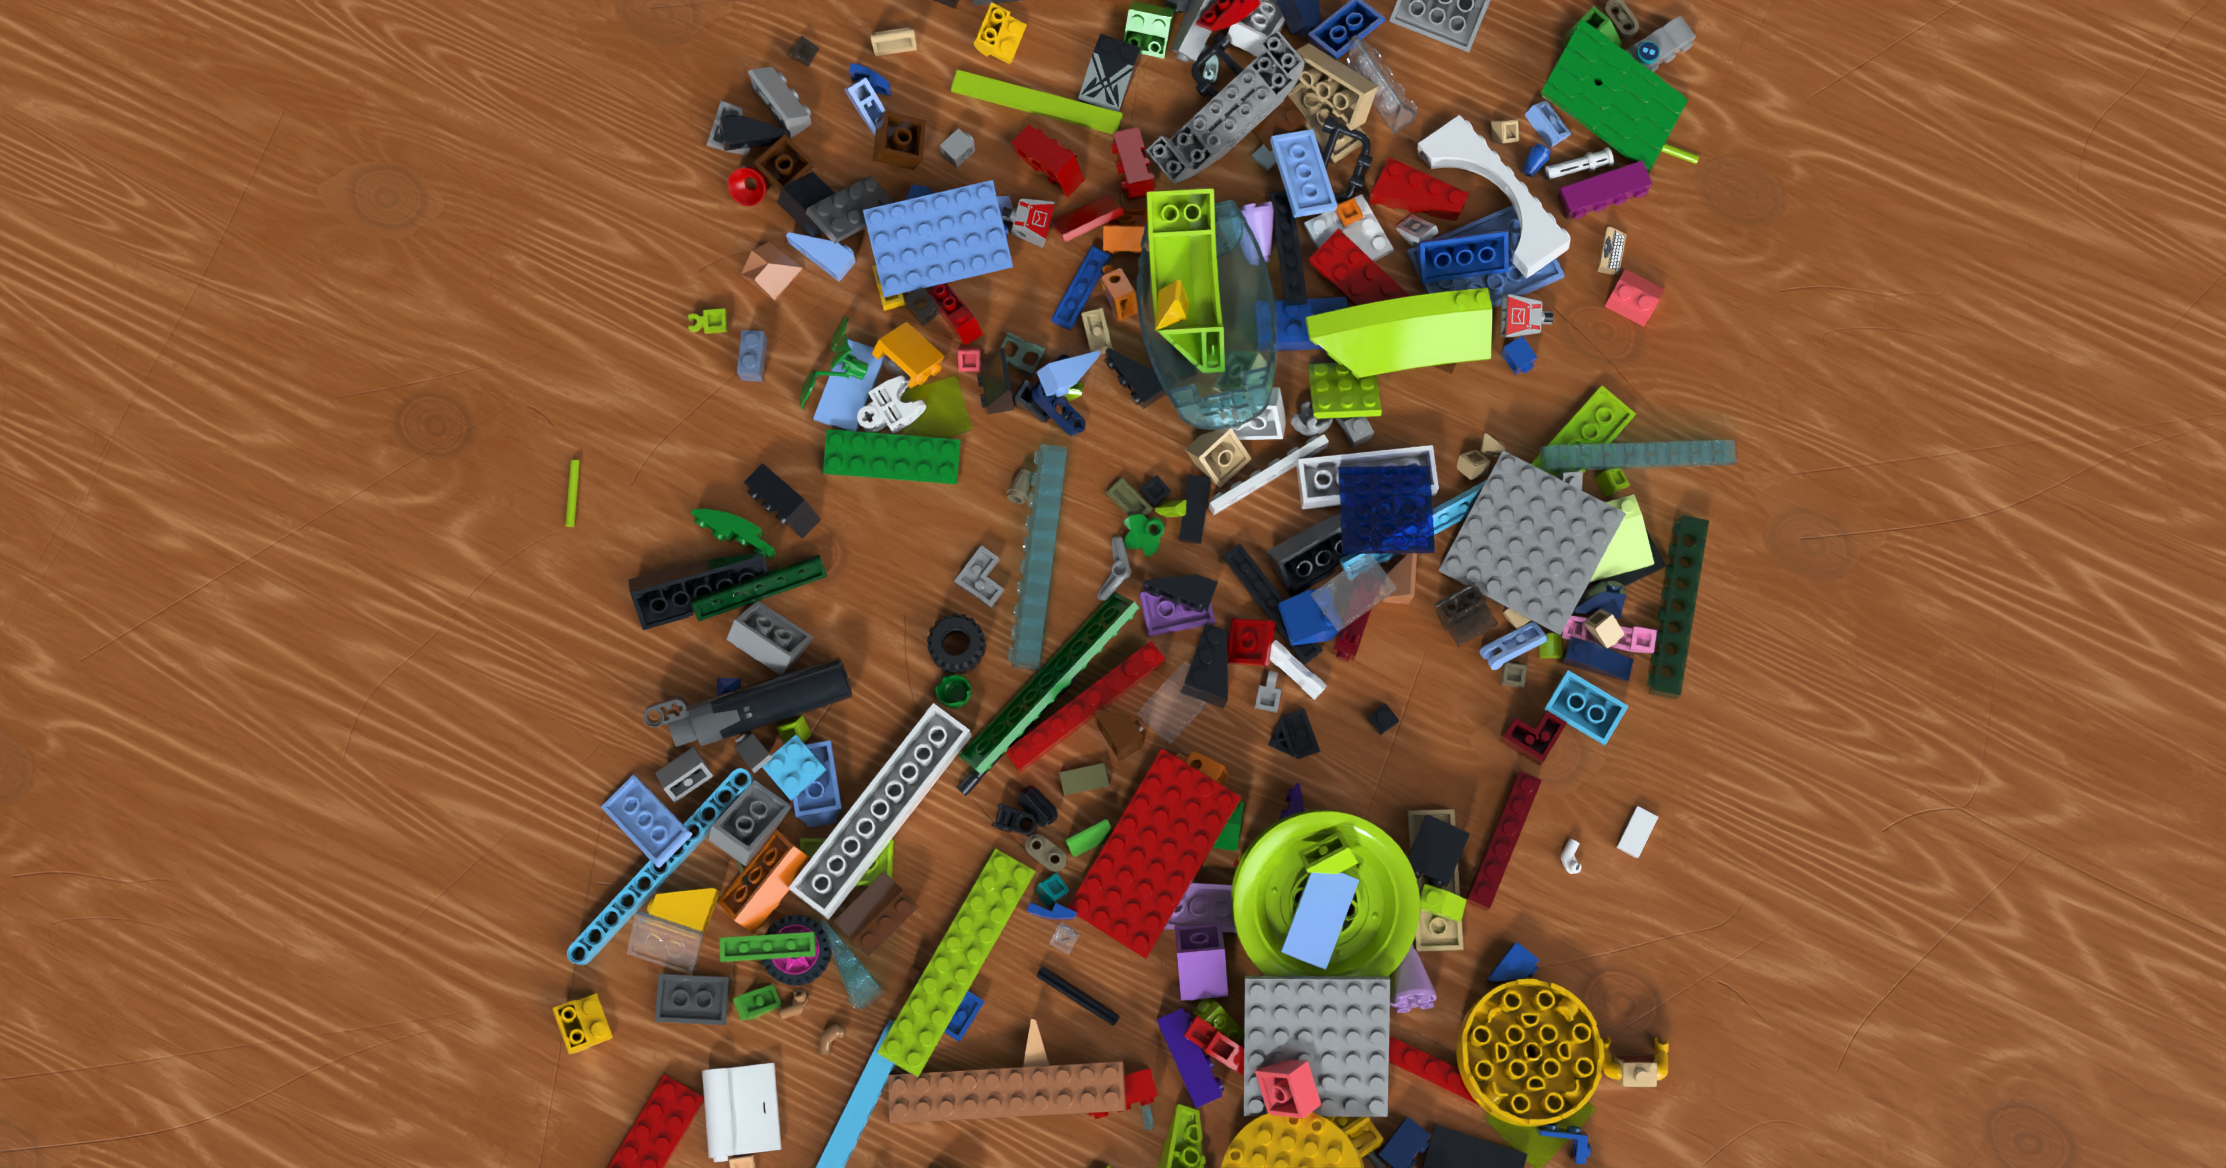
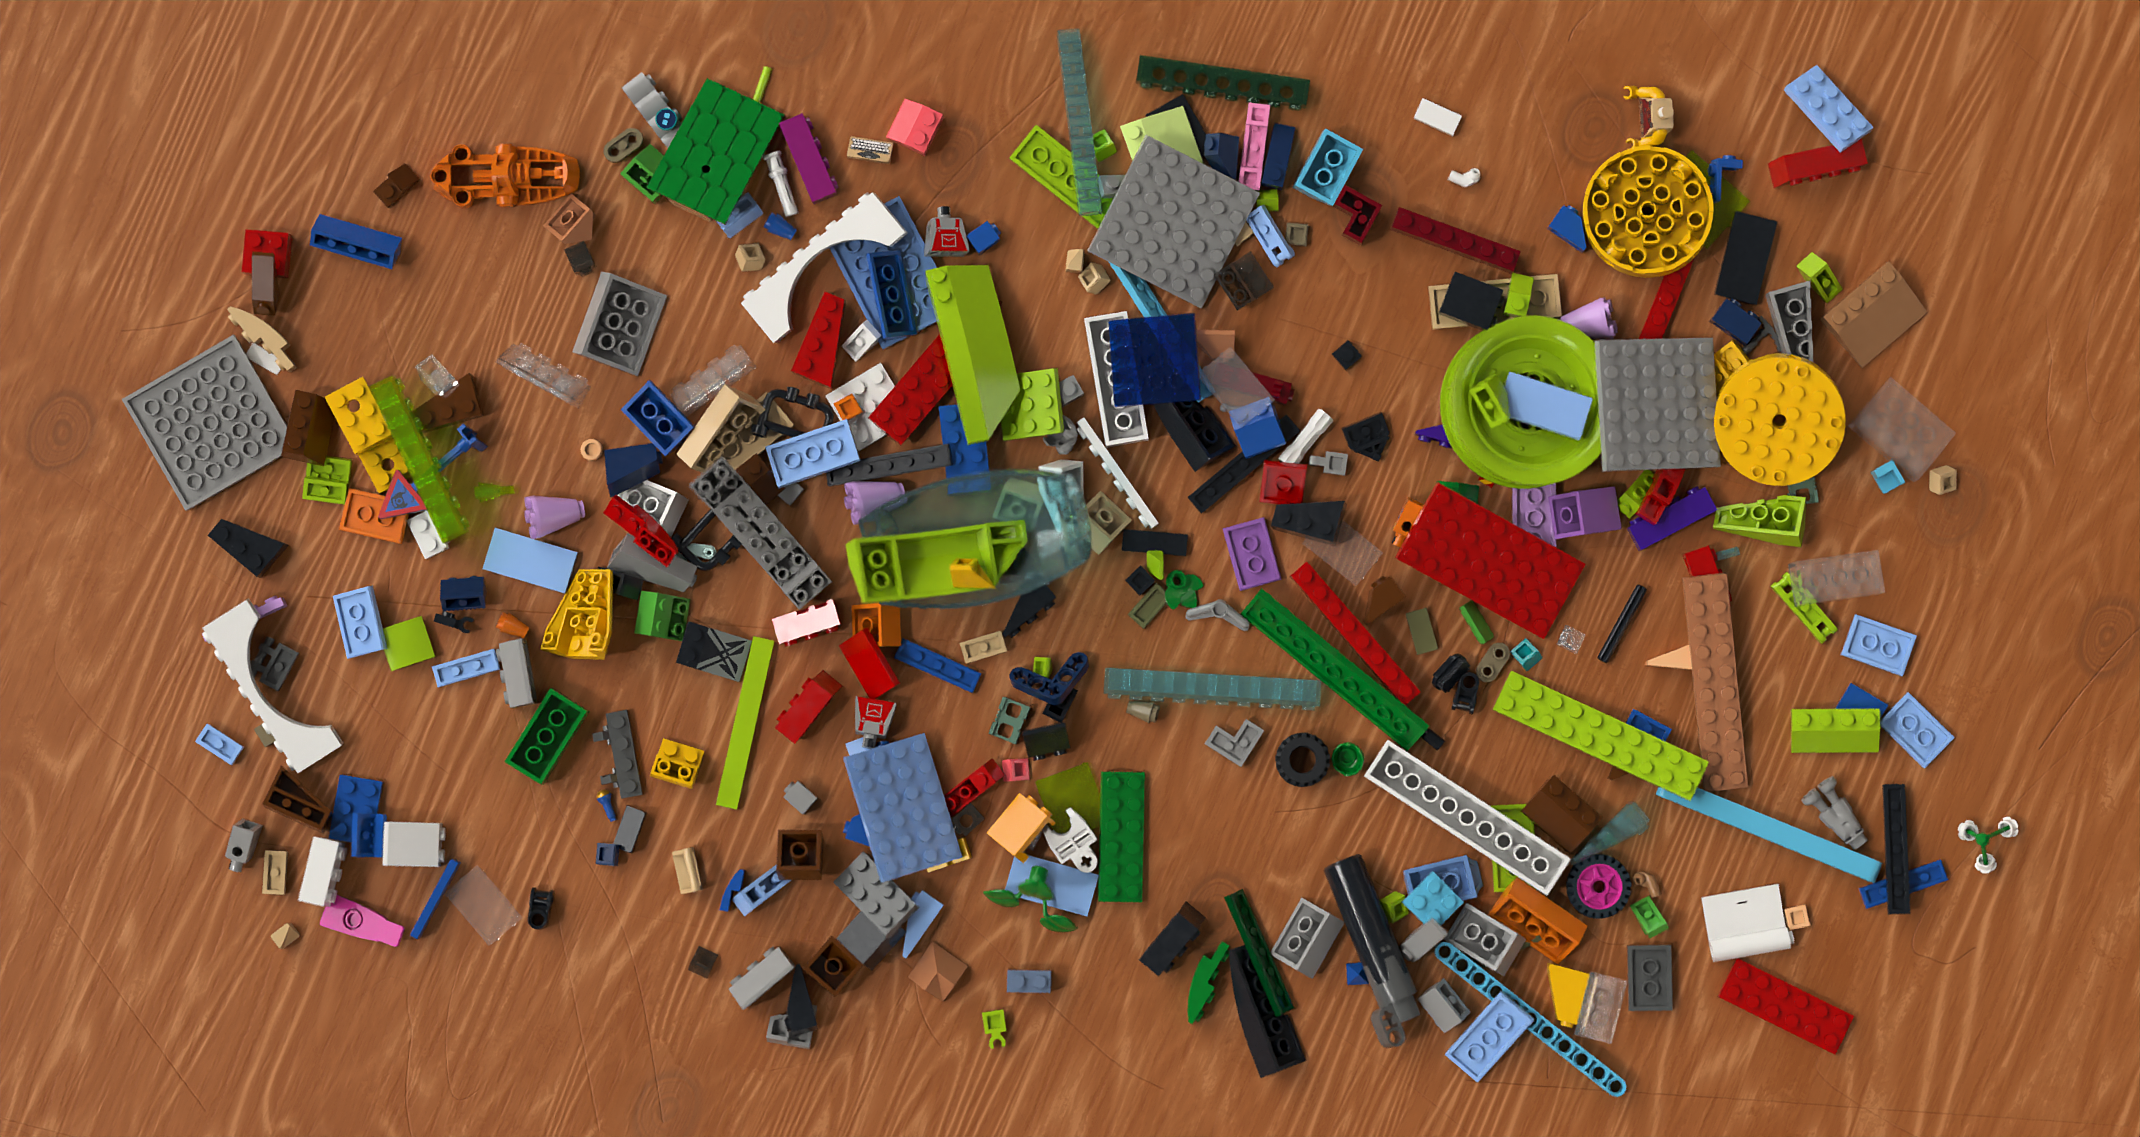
camera: 90 degrees left, 10 degrees up
yellow brick [552,993,613,1054] -> none
bright green plate [720,932,816,962] -> none
red piece [728,166,767,206] -> none
medium nougat arm [818,1024,846,1055] -> none
blue slope [1026,902,1077,920] -> none
light blue slope [1037,351,1101,397] -> none
orange torso [1100,265,1138,322] -> none
black slope [1144,574,1218,613] -> none
coral slope [1255,1059,1321,1118] -> none
tan brick [1583,608,1625,649] -> none

